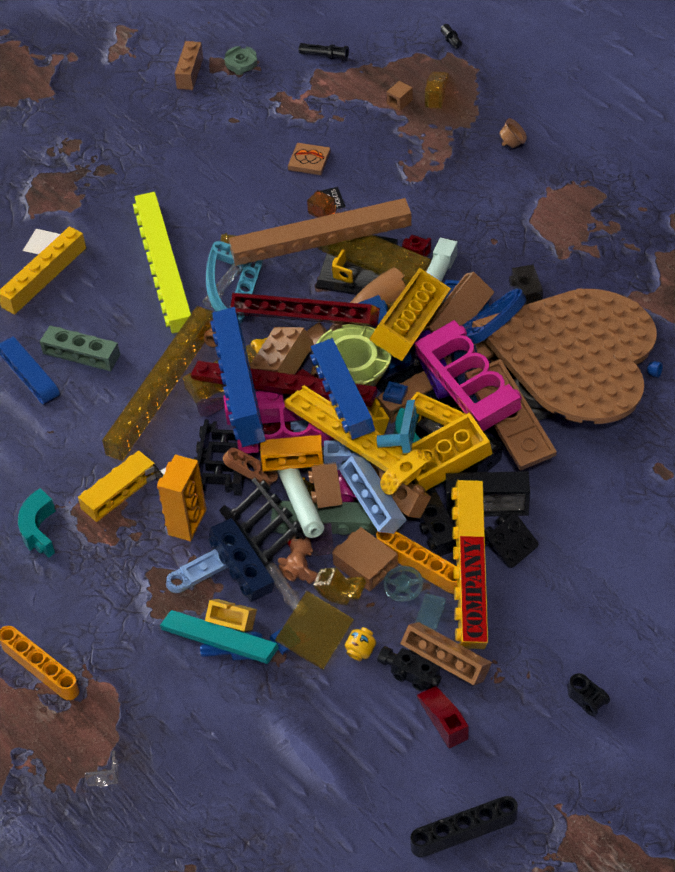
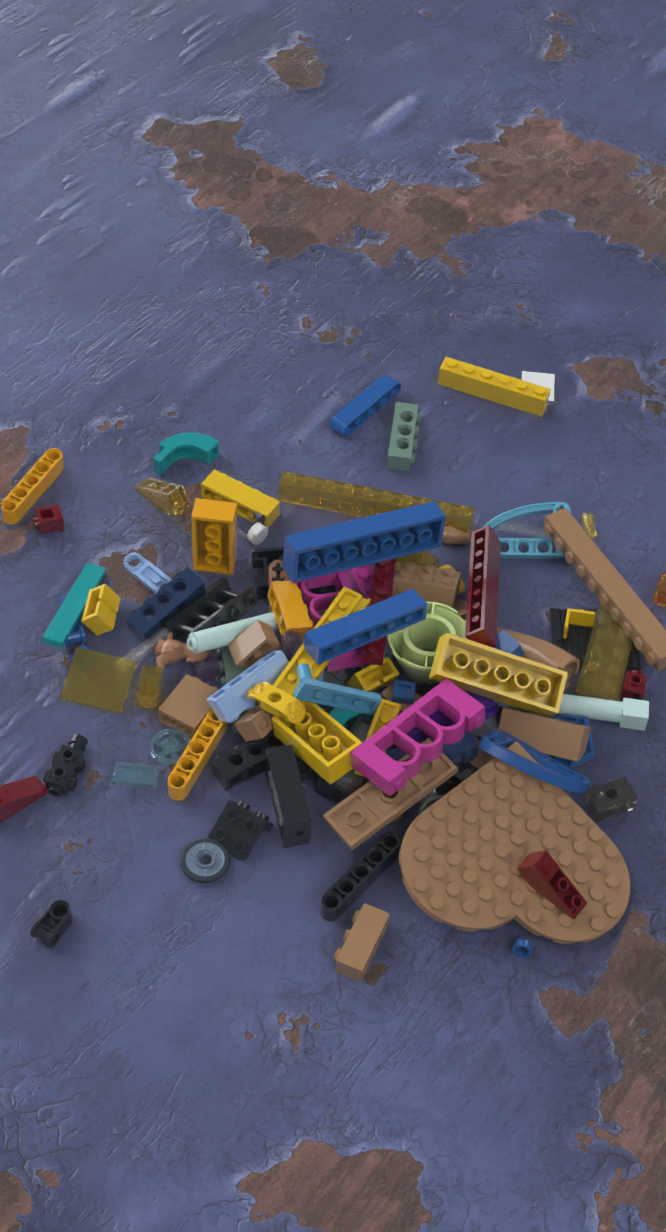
camera: 70 degrees right, 0 degrees up
neon yellow brick [133,192,194,333] -> none
yellow head [345,627,376,661] -> none
medium nougat brick [400,622,492,685] -> none
brick [451,480,488,649] -> none
none -> dark red brick [32,504,65,534]
none -> clear yellow slope [134,477,190,516]
none -> wheel [180,839,230,883]
none -> cone [281,630,302,662]
none -> black beam [320,832,401,921]
none -> medium nougat brick [333,903,390,982]
none -> dark red slope [517,850,587,919]

